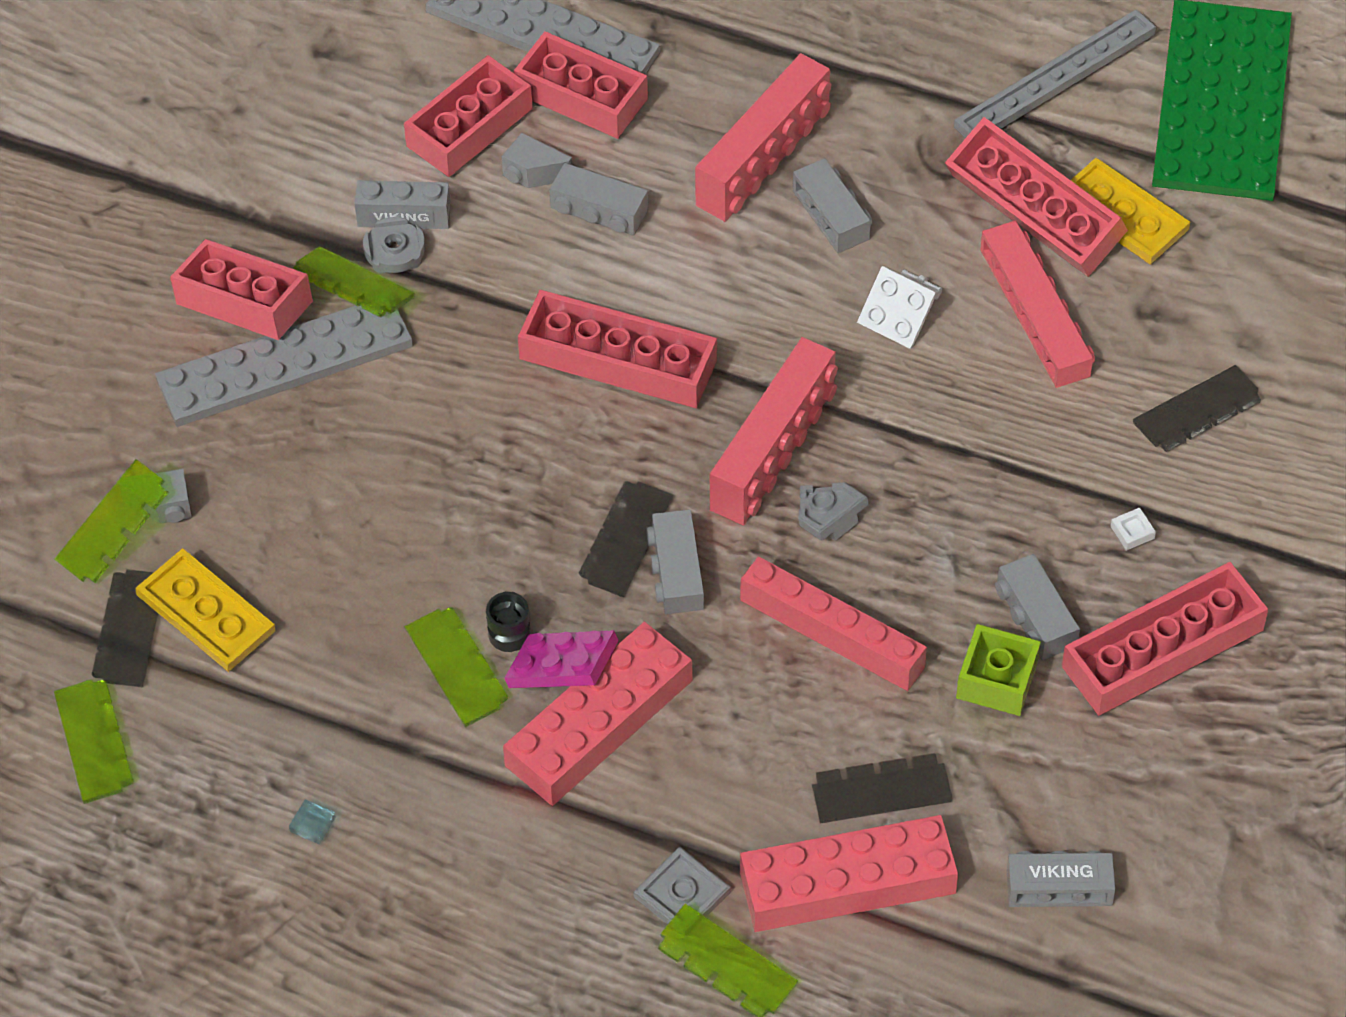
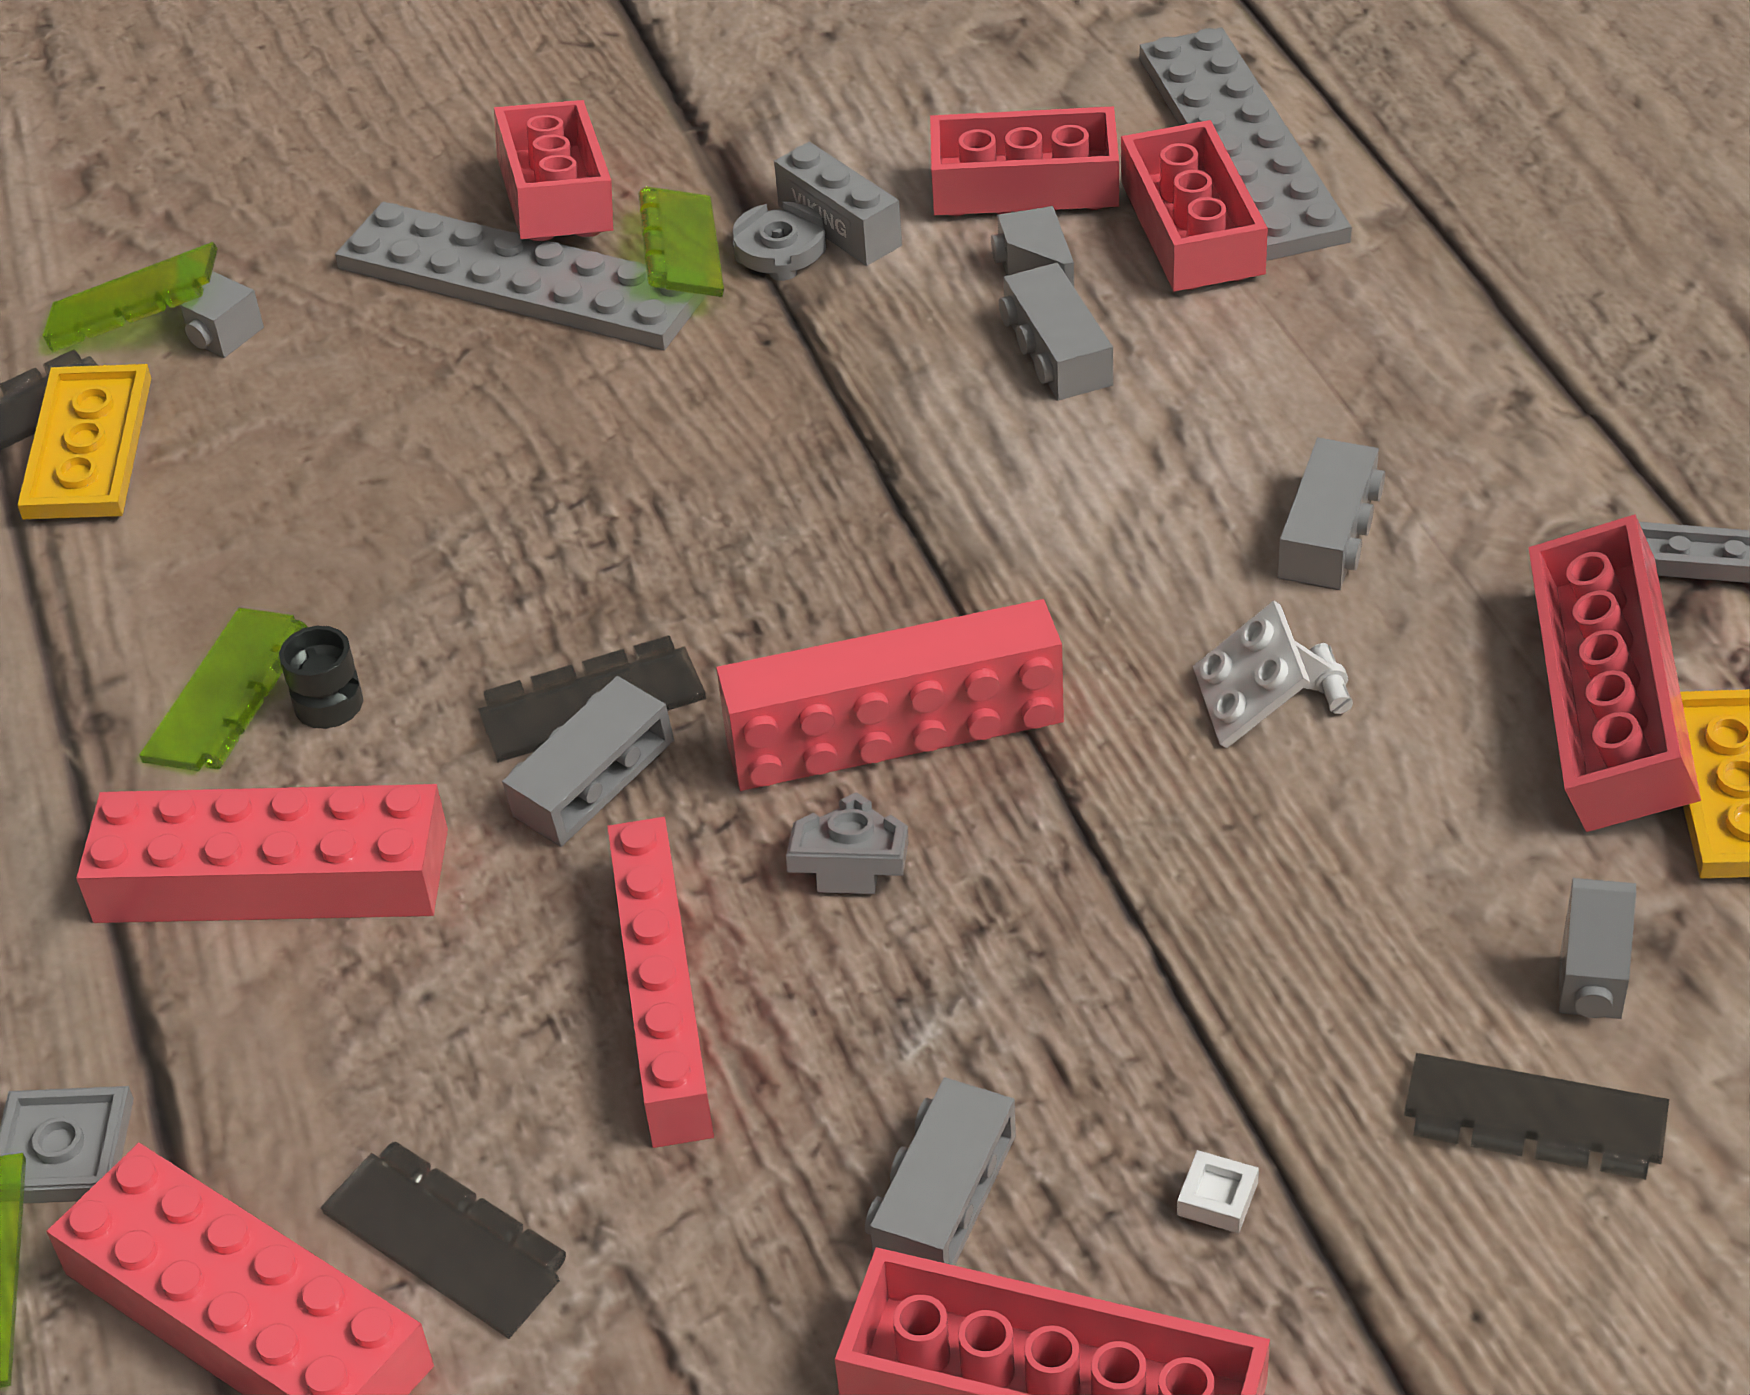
camera: 50 degrees right, 10 degrees down
dark pink plate [504,630,619,688] -> none
coral brick [518,290,717,409] -> none
coral brick [695,53,831,222] -> none
lime brick [956,624,1041,716] -> none
coral brick [980,220,1095,388] -> none
none -> light grey slope [1559,878,1636,1019]

